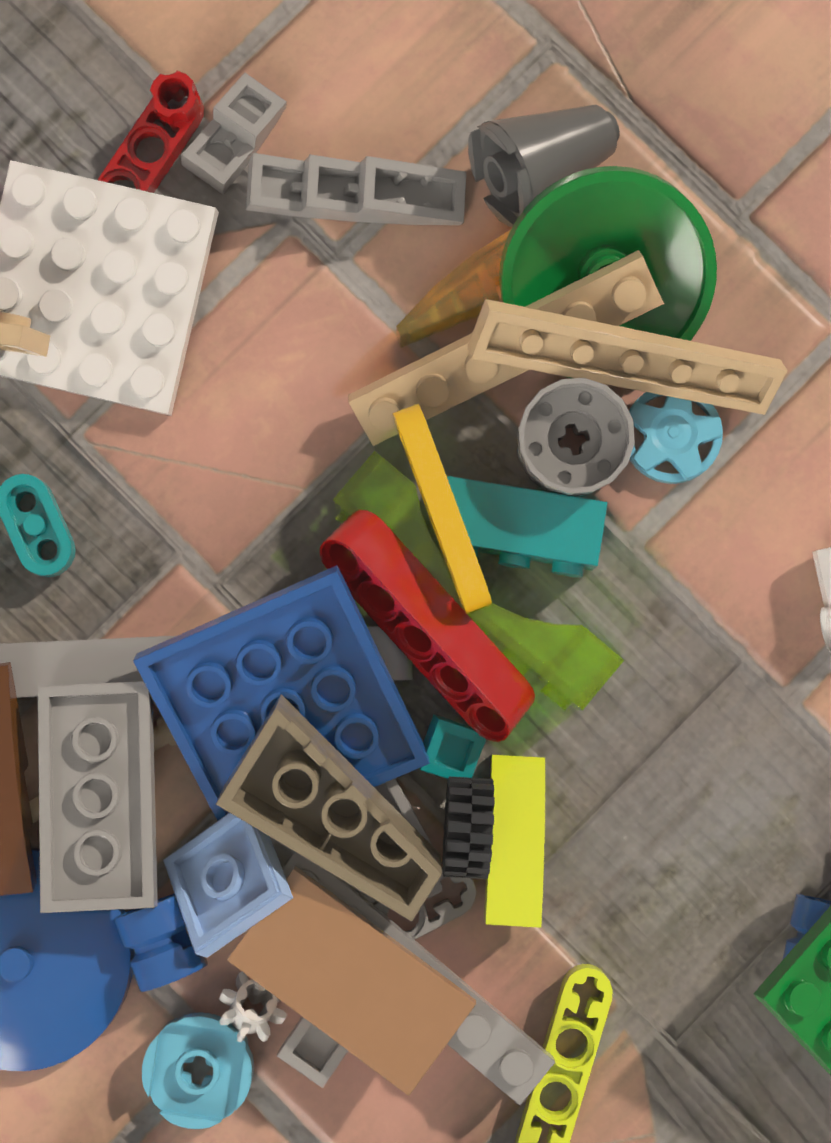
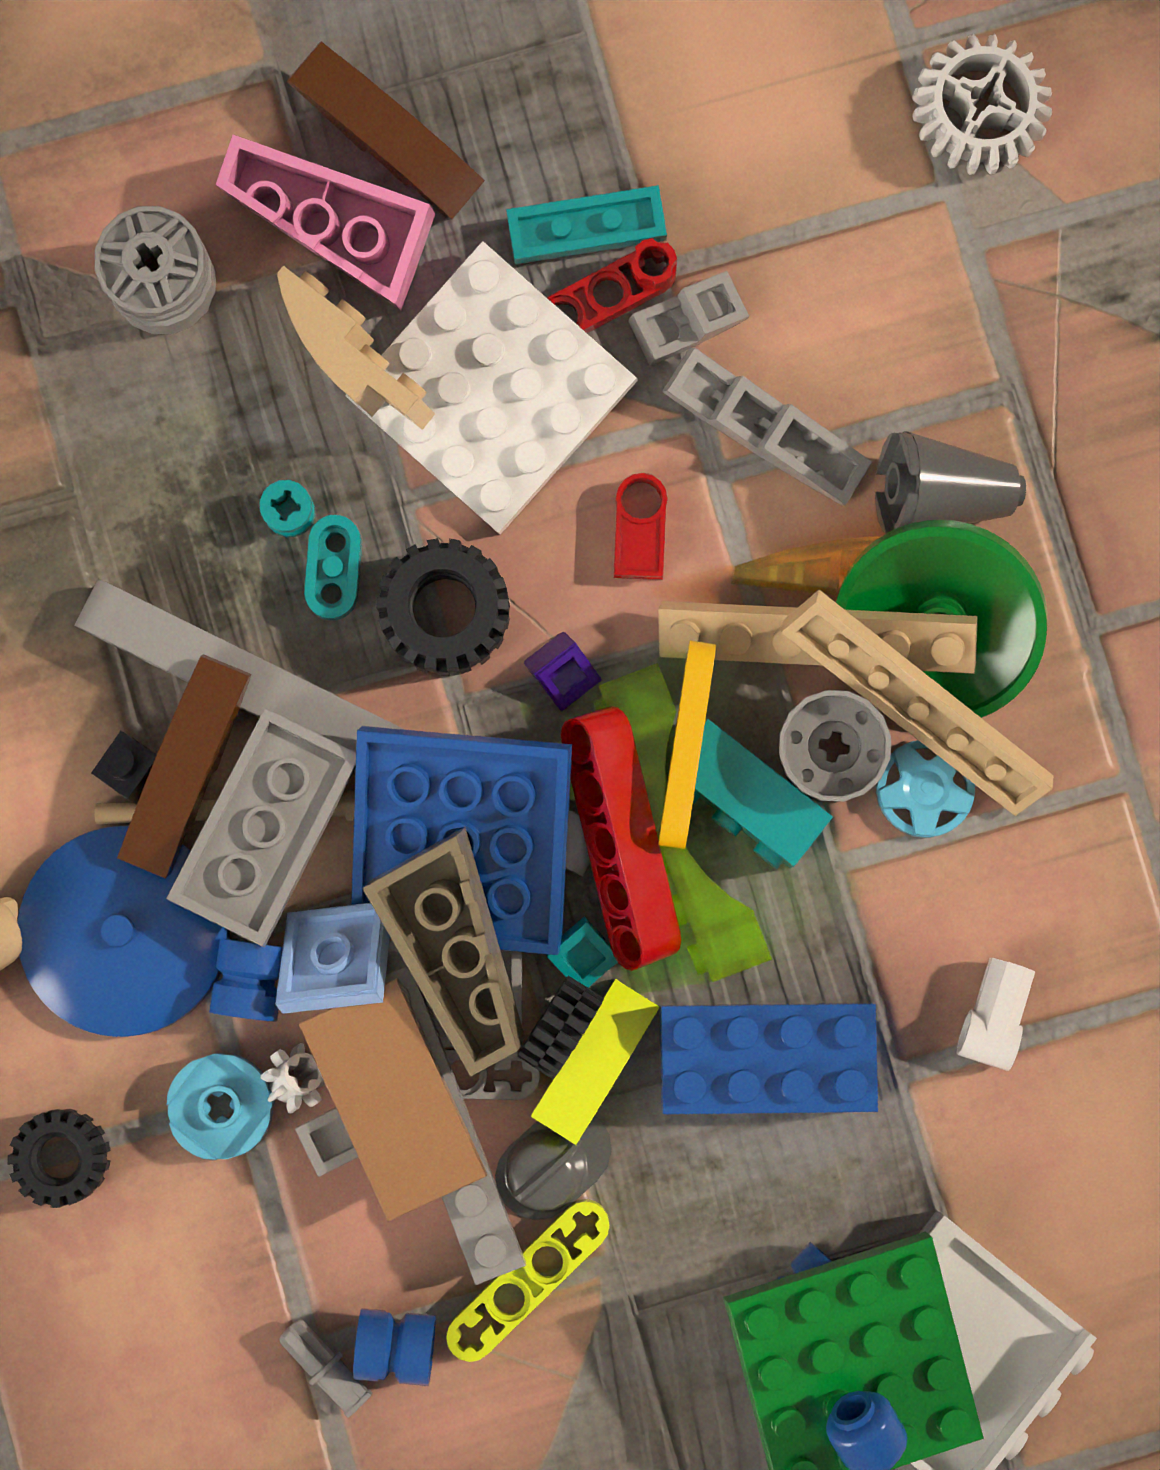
camera: 30 degrees right, 0 degrees up
none -> black tyre [376,538,510,676]
none -> dark grey piece [495,1115,612,1220]
none -> teal plate [506,185,667,264]
none -> dark purple slope [524,632,602,712]
none -> red piece [614,473,668,580]
none -> blue brick [660,1003,878,1114]

